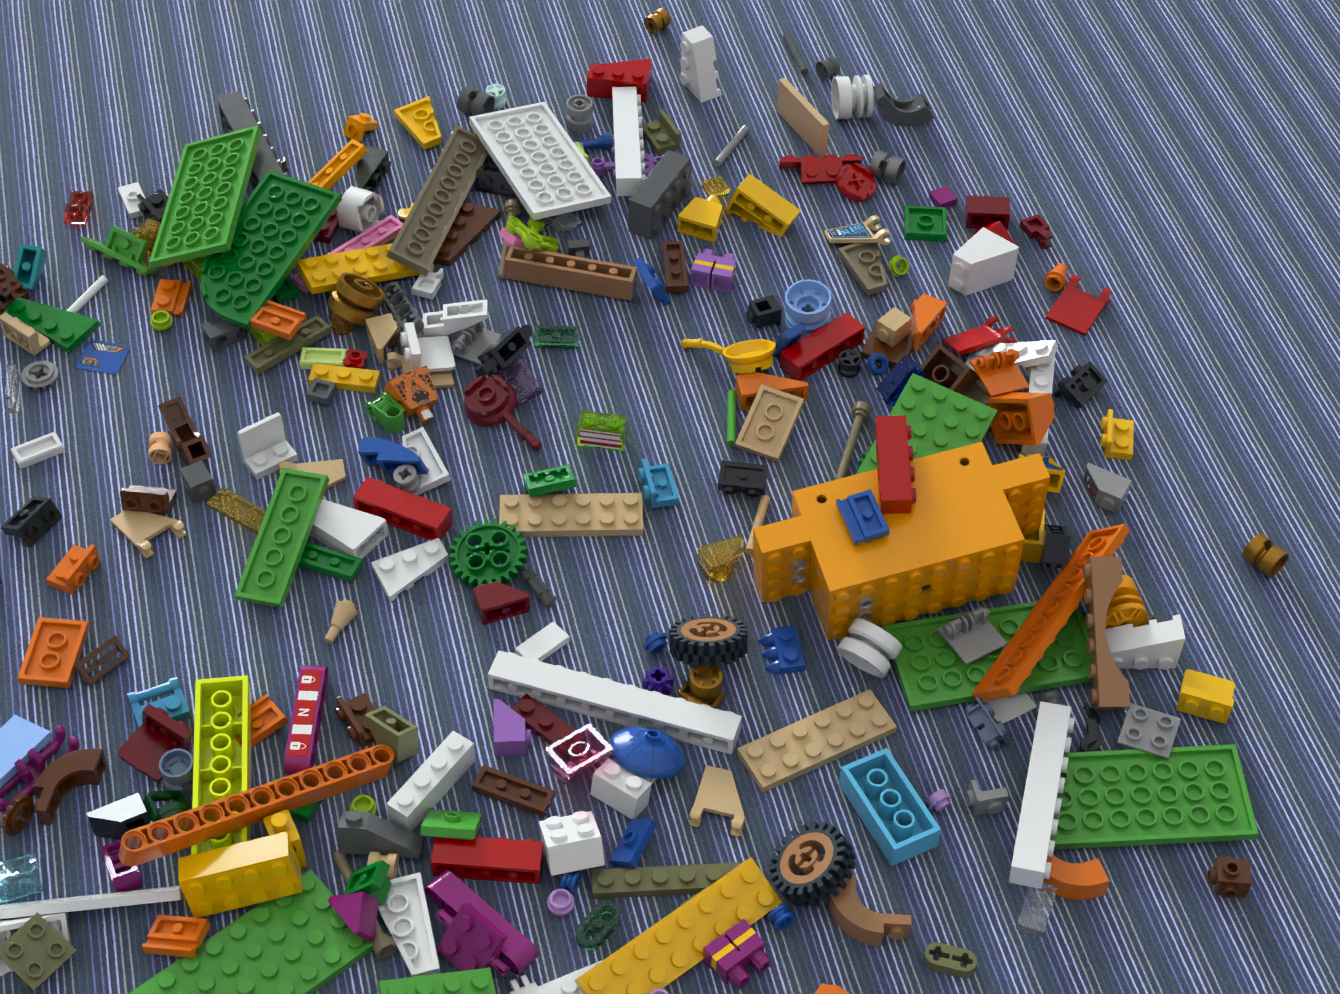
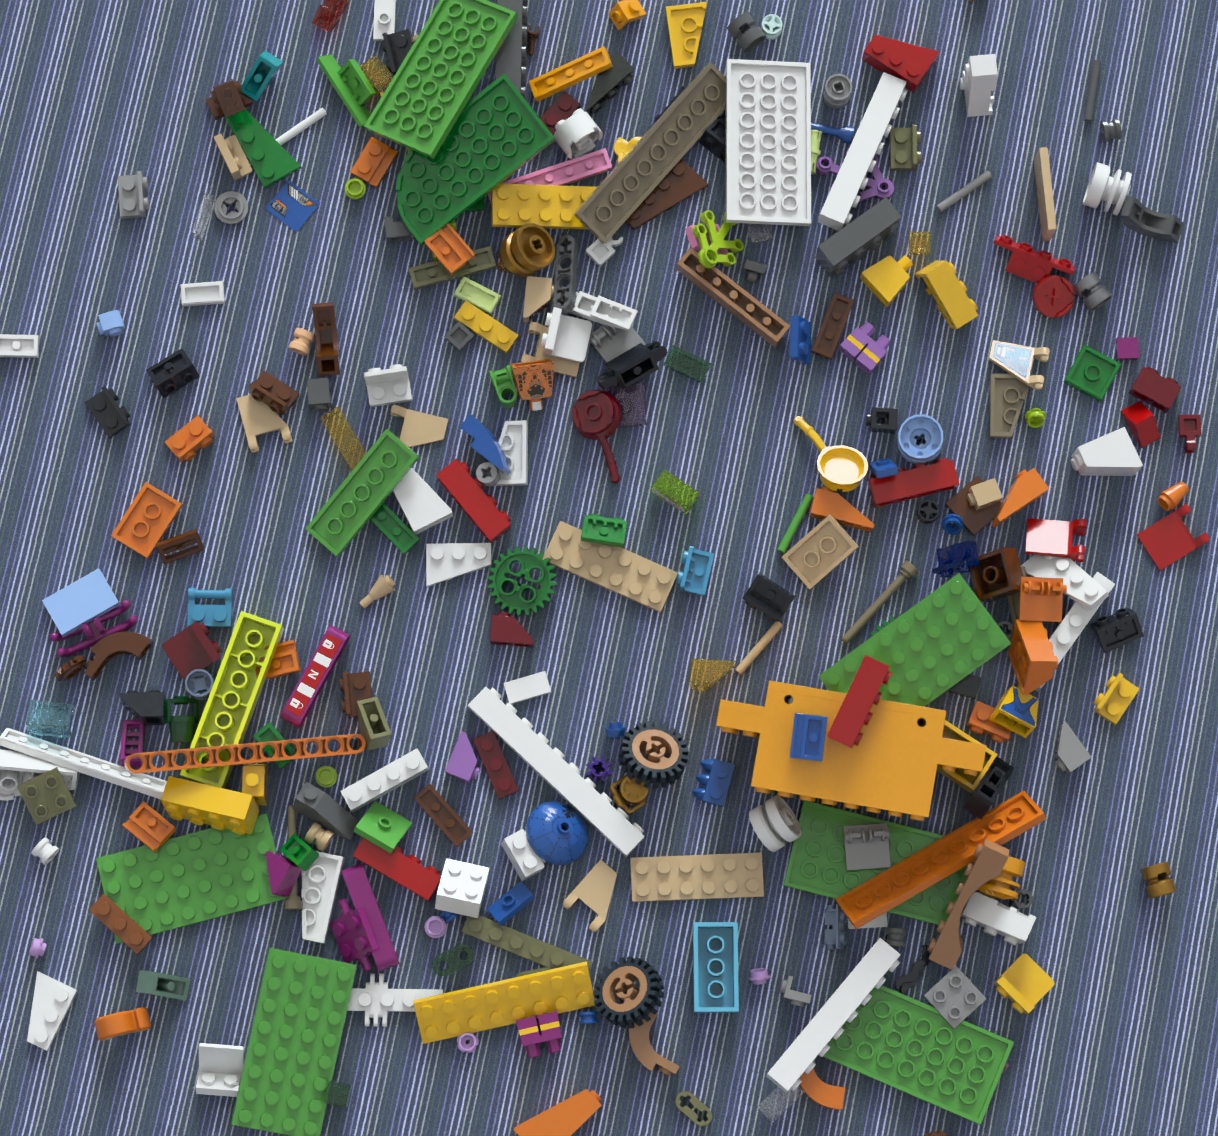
camera: 25 degrees right, 30 degrees up
red plate [343,349,368,369] -> none
dark tan piece [498,199,522,280] -> none
dark grey axle [522,568,556,608] -> none
clear pink slope [545,723,615,785] -> none

